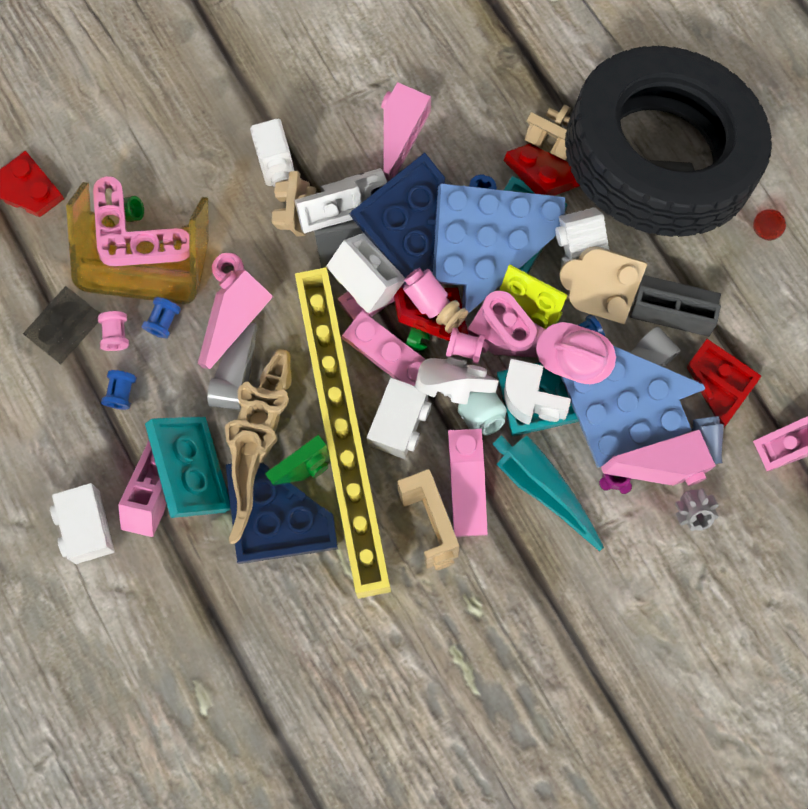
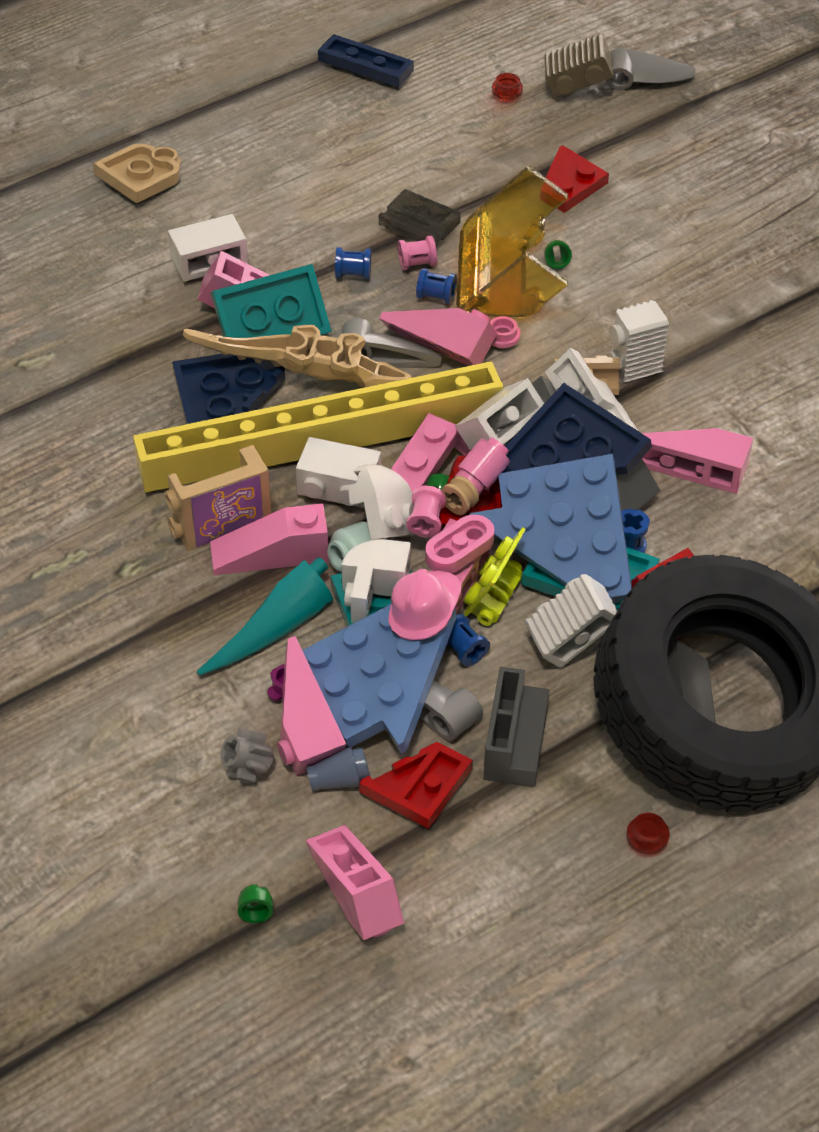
camera: 80 degrees right, 25 degrees down
bright pink beam [93,176,192,266] -> none
green wing [265,435,330,485] -> none
tan plate [559,246,647,324] -> none

